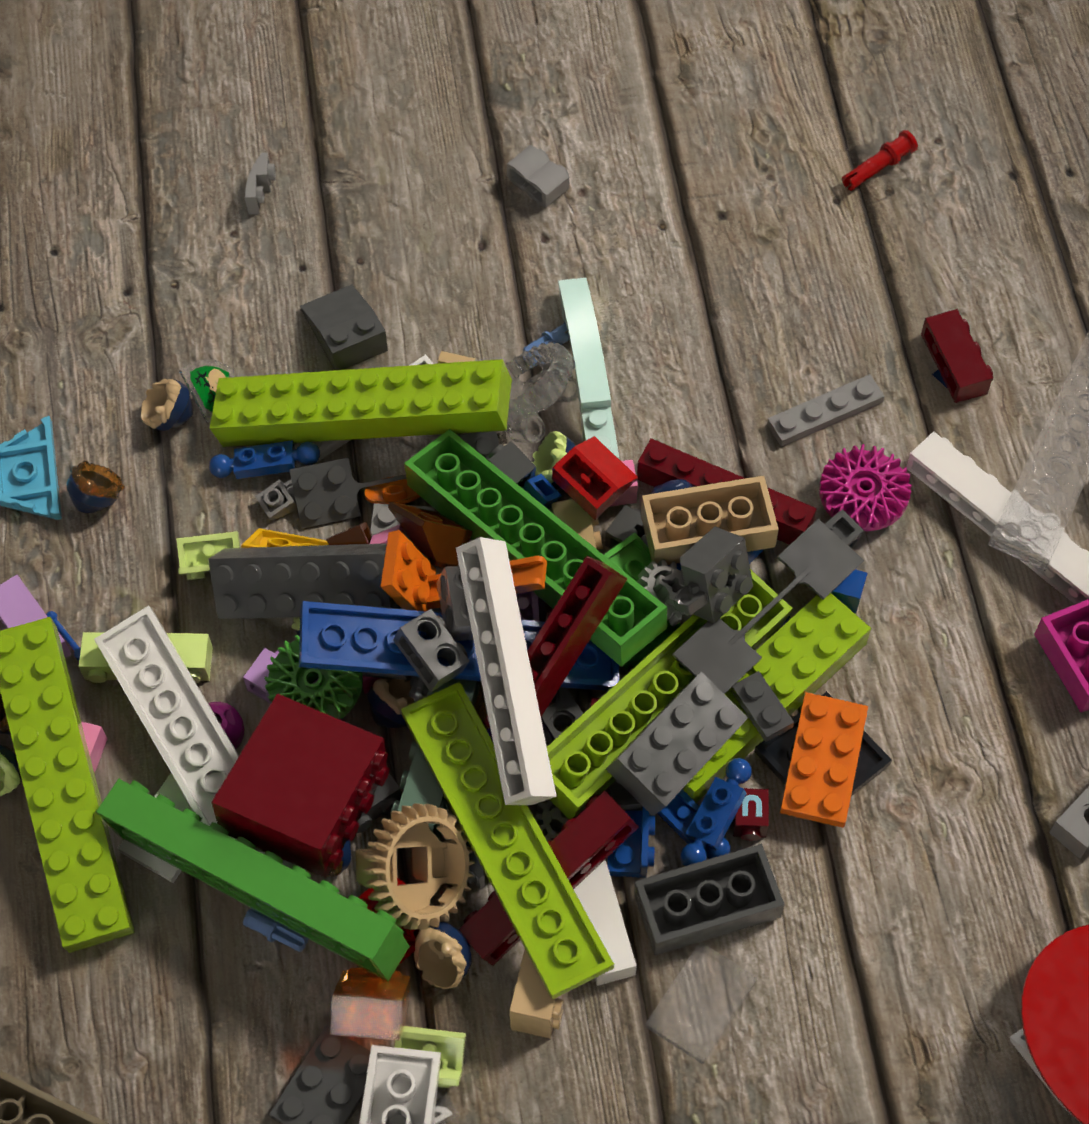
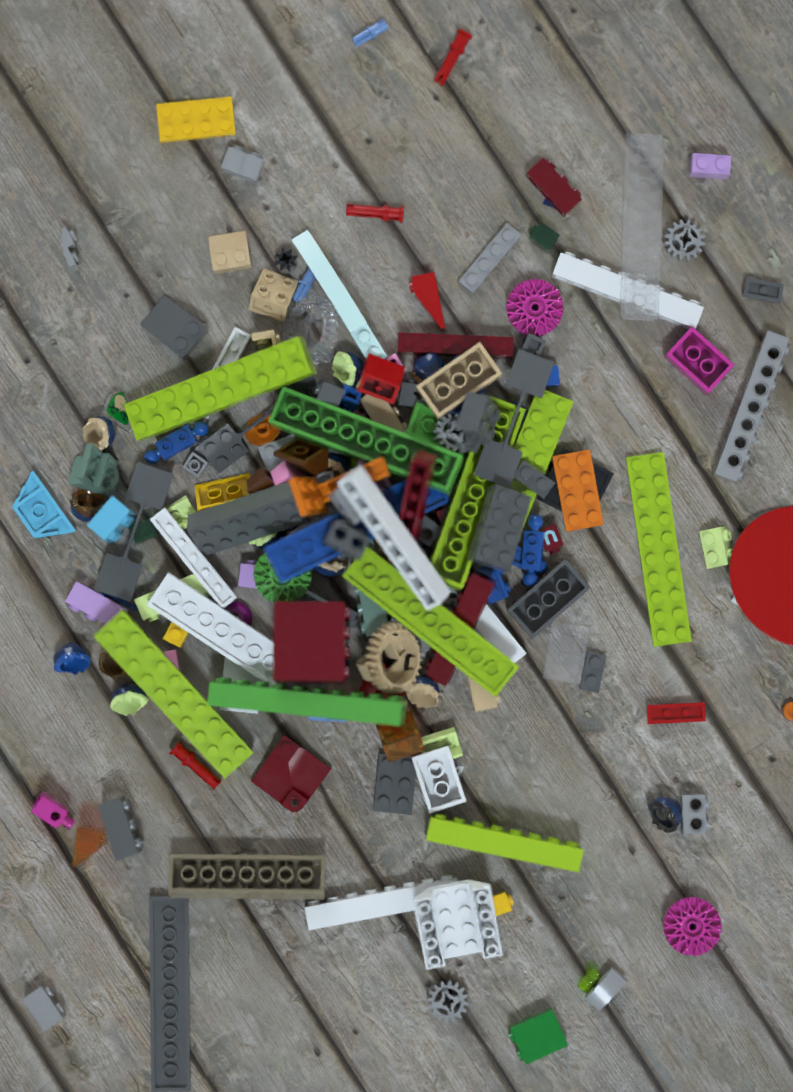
camera: 25 degrees left, 25 degrees up
none -> sand green piece [68,444,121,496]
none -> medium azure brick [87,496,136,544]
none -> dark grey hinge [94,462,174,602]
none -> clear green brick [128,518,159,546]
none -> white tile [150,508,238,609]
none -> yellow plate [156,97,236,143]
none -> yellow brick [163,622,189,648]
none -> red pin [169,741,222,790]
none -> tan slope [208,230,252,275]
none -> tan bracket [248,269,299,322]
none -> dark red slope [251,735,332,812]
none -> black gear [274,248,298,272]
none -> red pin [346,203,404,223]
none -> medium blue axle [352,19,389,47]
none -> red slope [409,272,445,331]
none -> clear green brick [529,222,560,254]
none -> dark grey plate [579,651,606,693]
none -> lime plate [625,452,692,647]
none -> yellowish green bracket [699,526,733,569]

